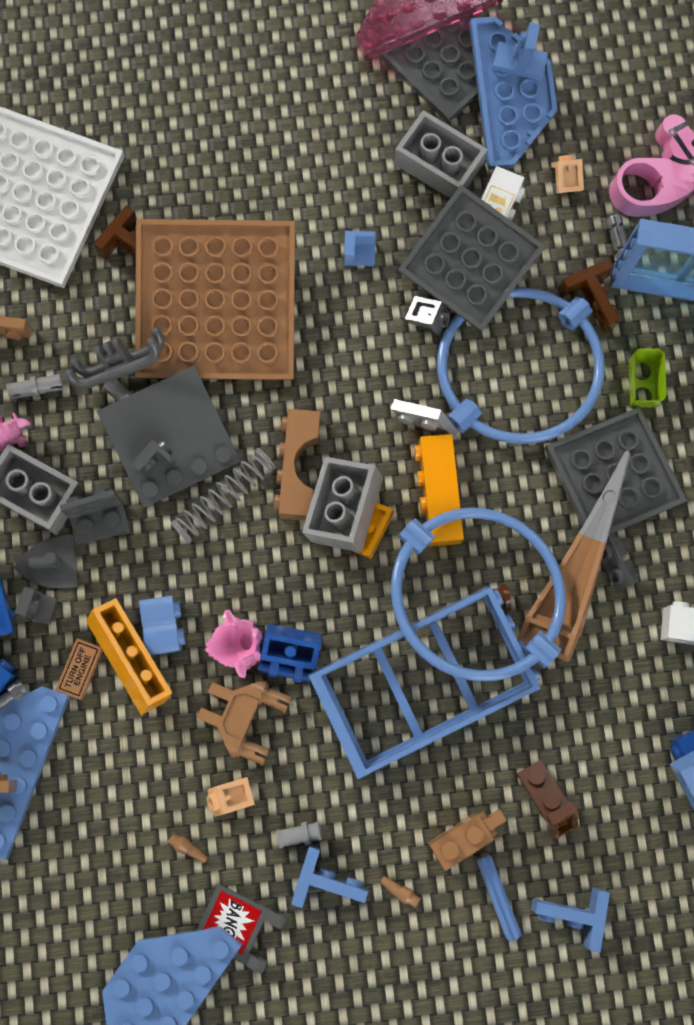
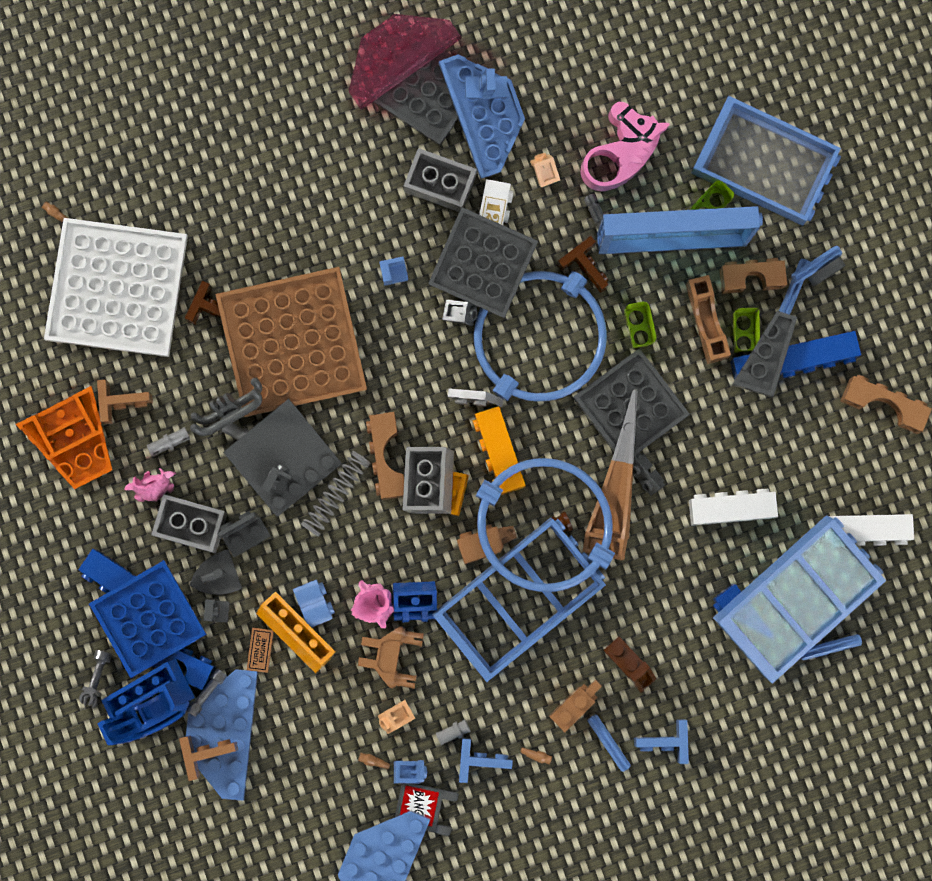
camera: 10 degrees left, 5 degrees up
none -> medium blue bracket [394,760,427,784]
none -> medium nougat hinge [457,524,517,565]

